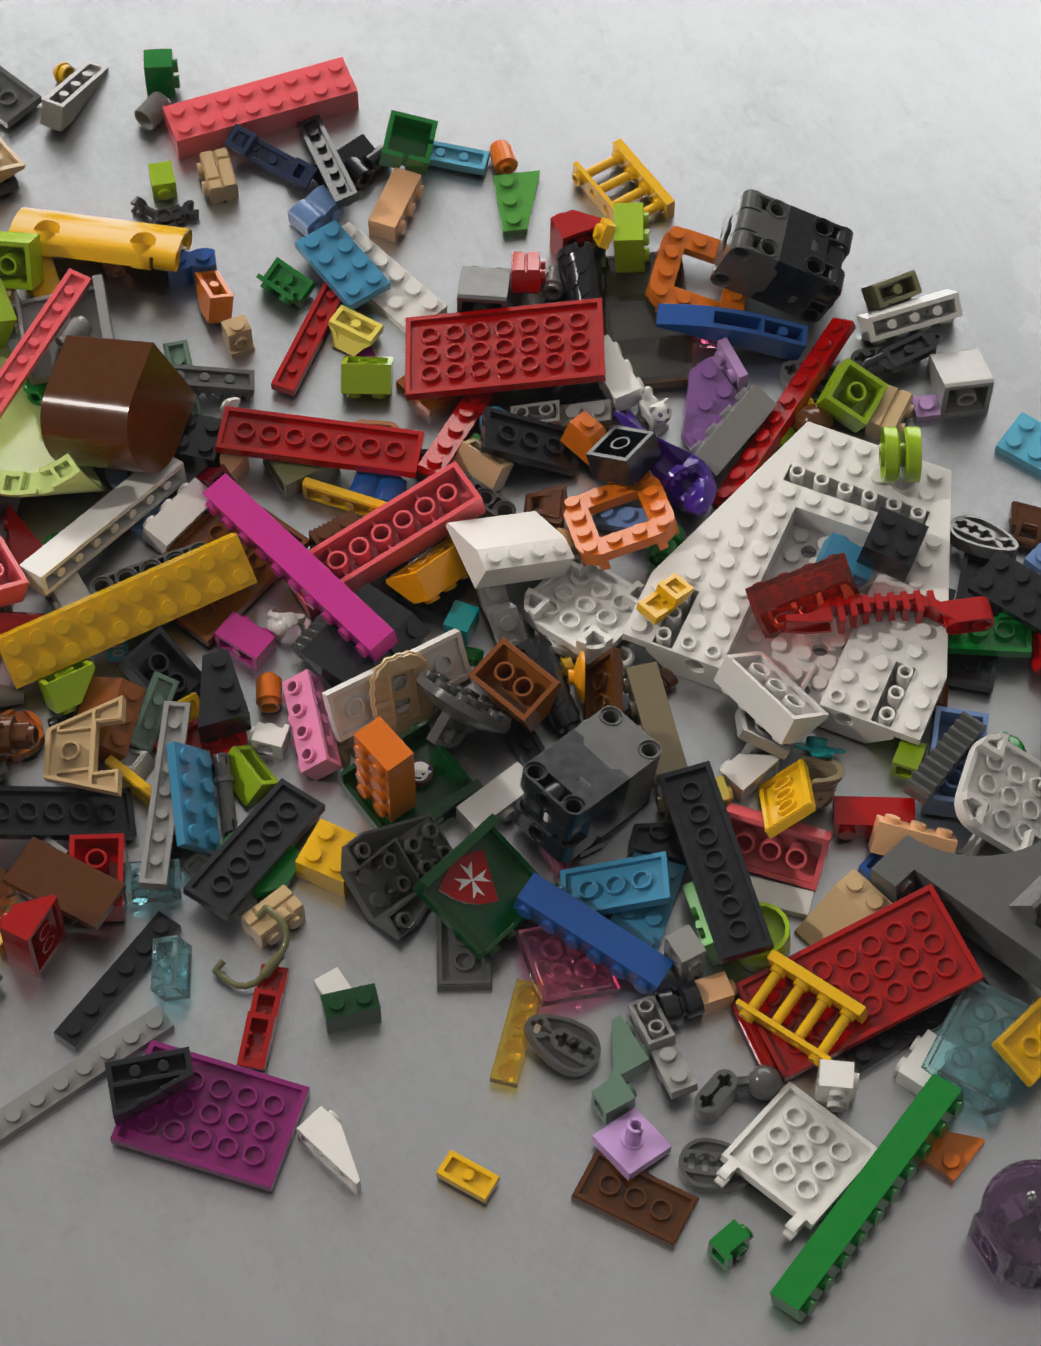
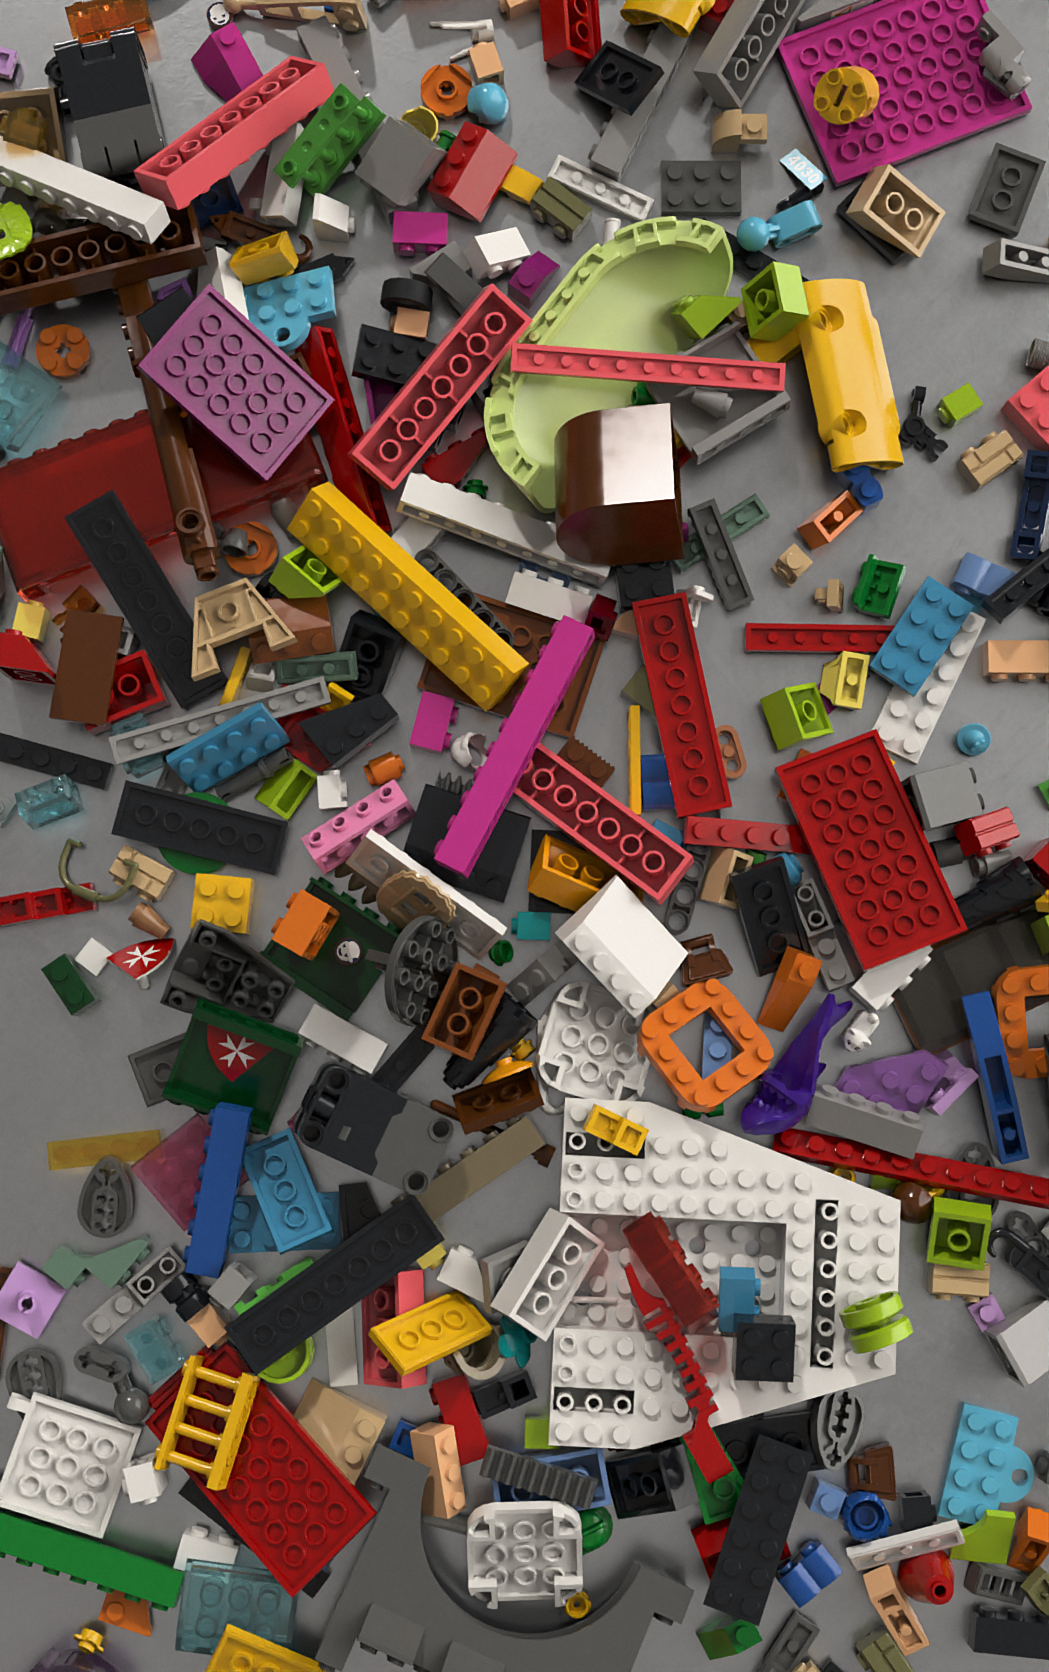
camera: 65 degrees right, 25 degrees up
black brick [586,425,663,486] -> none
none -> yellow plate [72,1628,104,1655]
none -> red shield [106,938,175,989]
none -> clear light blue brick [123,1315,186,1385]
none -> medium nougat cone [128,902,170,940]
none -> black brick [472,1370,538,1420]
none -> black slope [605,1444,699,1520]
none -> tan tile [815,579,844,612]
none -> medium azure hat [956,723,991,756]

